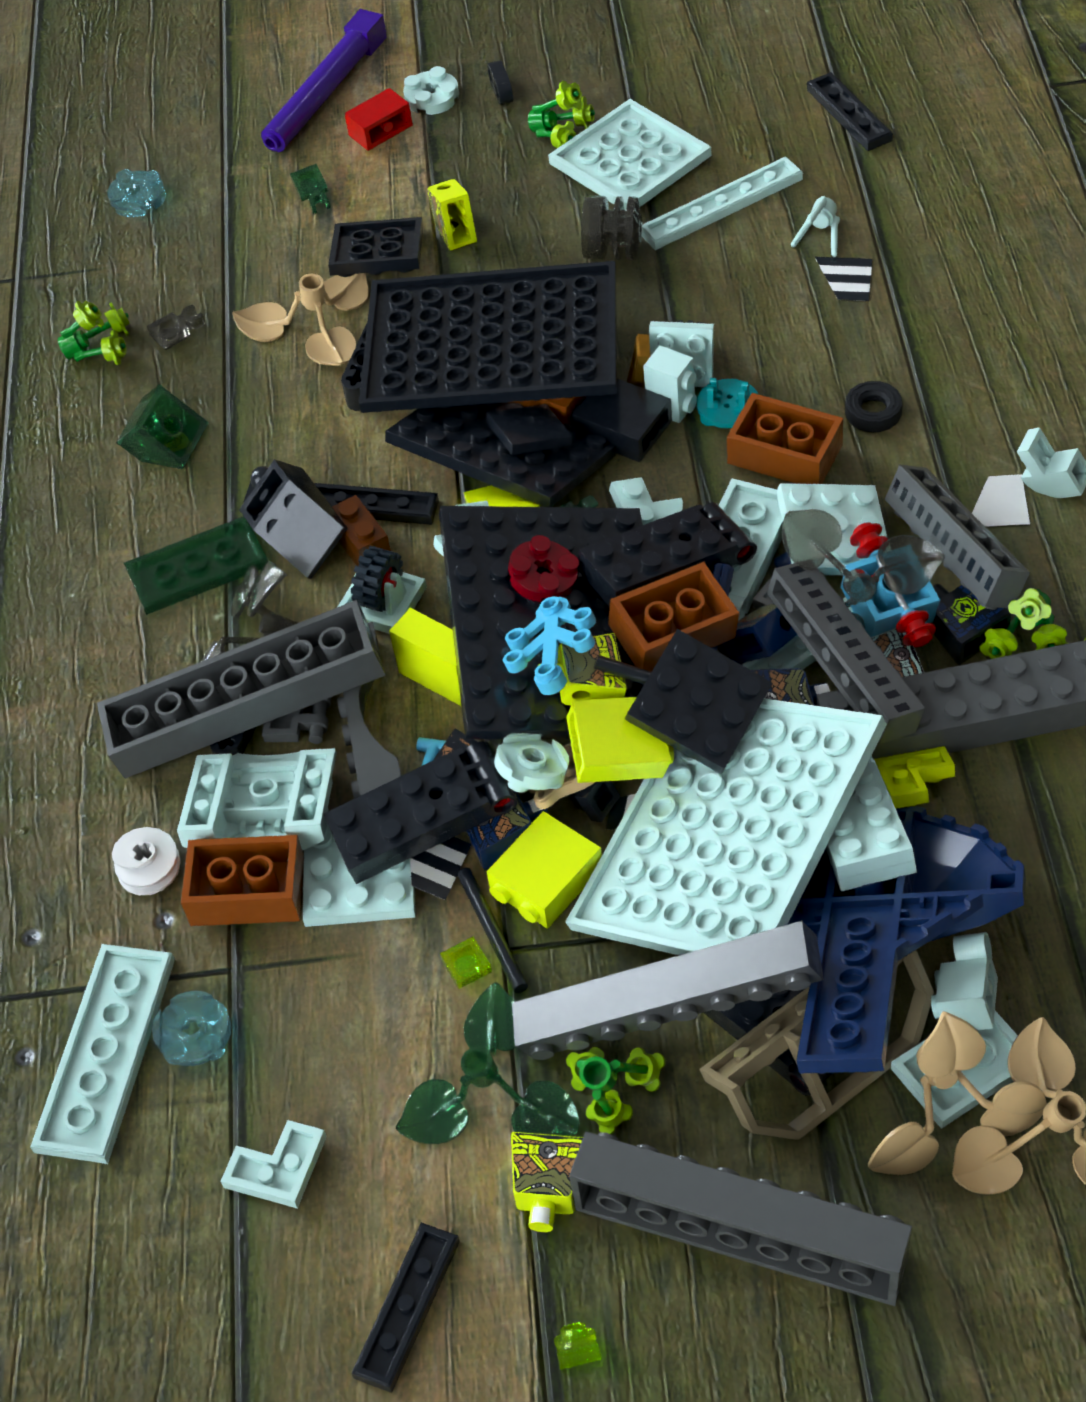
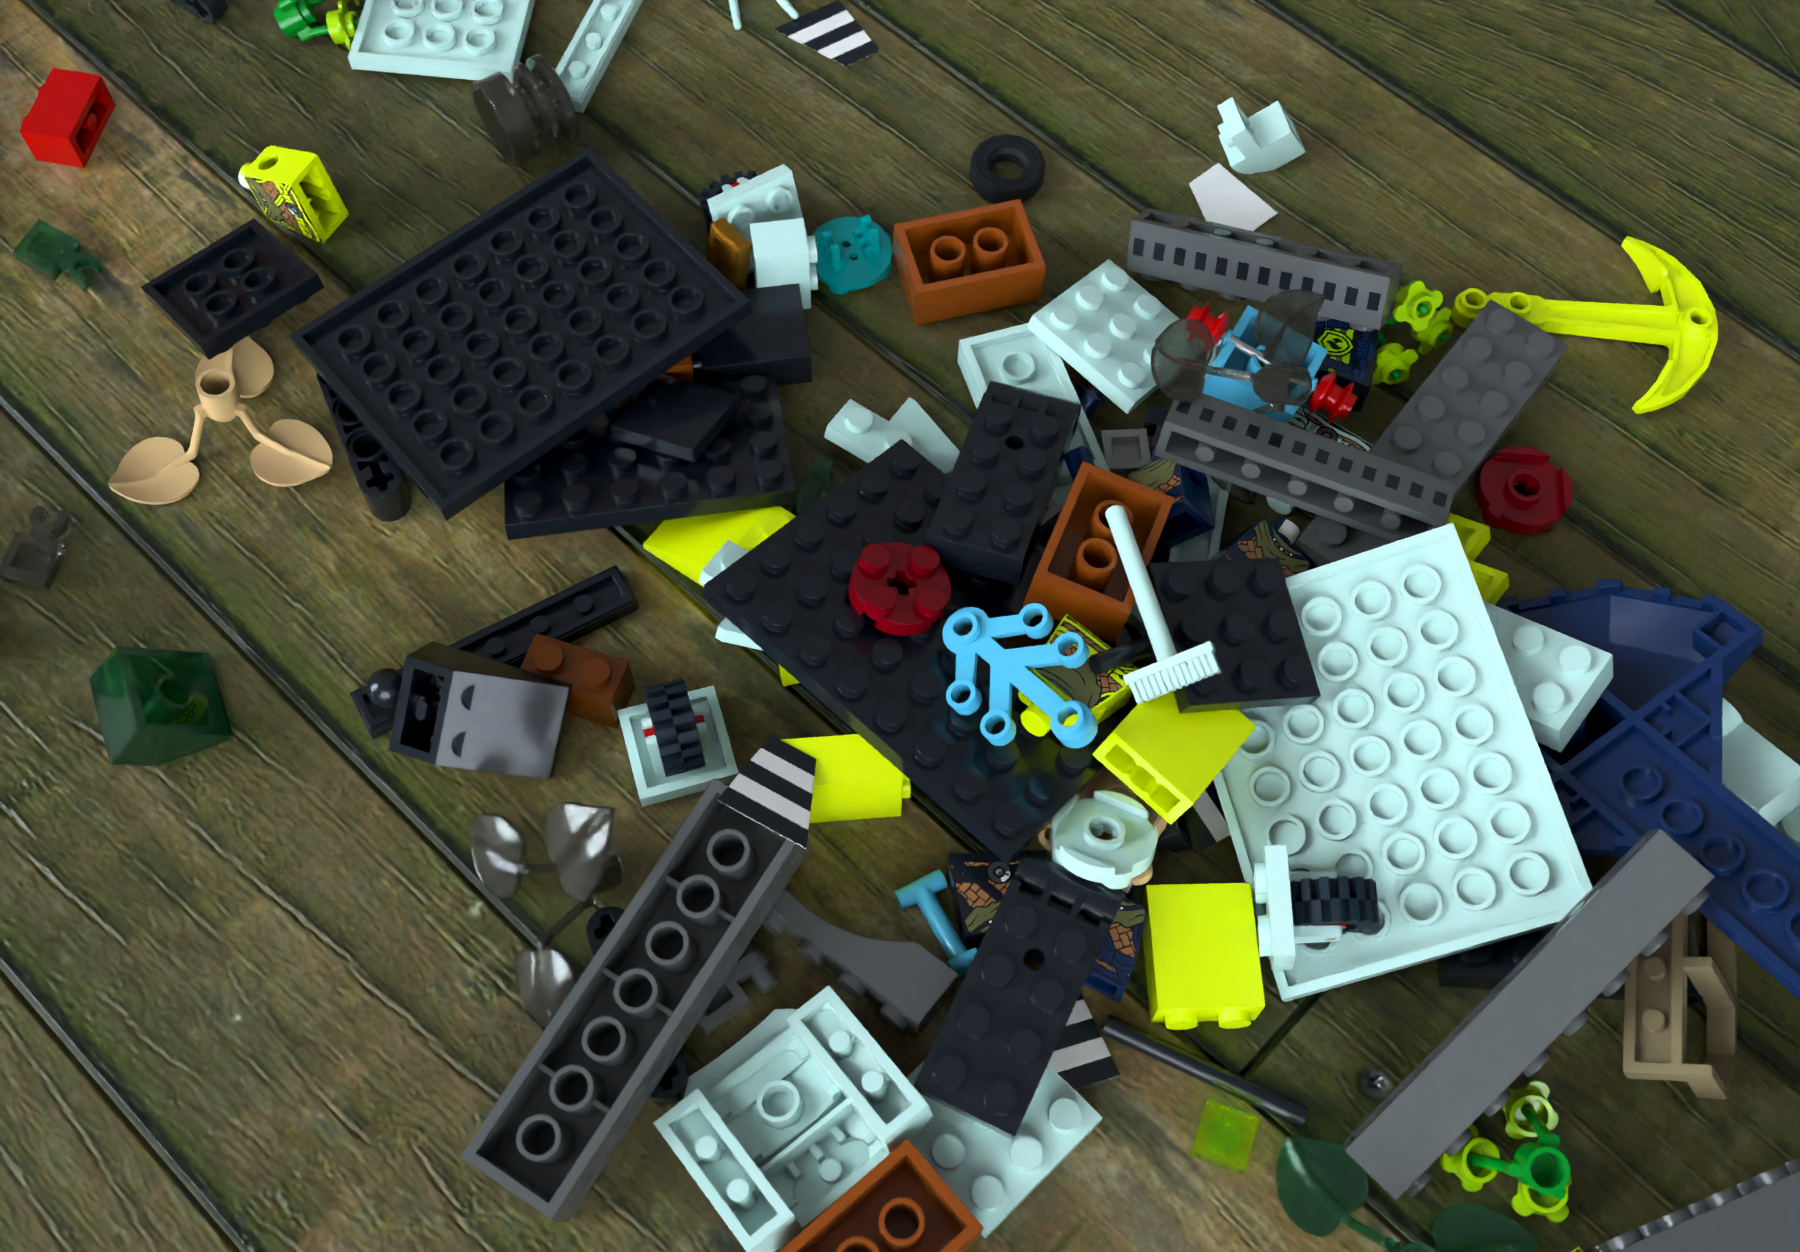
camera: 50 degrees left, 10 degrees up
clear green tile [124,516,269,615] -> none
light aqua plate [403,66,459,115] -> none
none -> sticker [717,735,816,849]
none -> light aqua piece [1105,505,1221,704]
none -> plate [1253,844,1380,970]
none -> dark red plate [1475,446,1573,534]

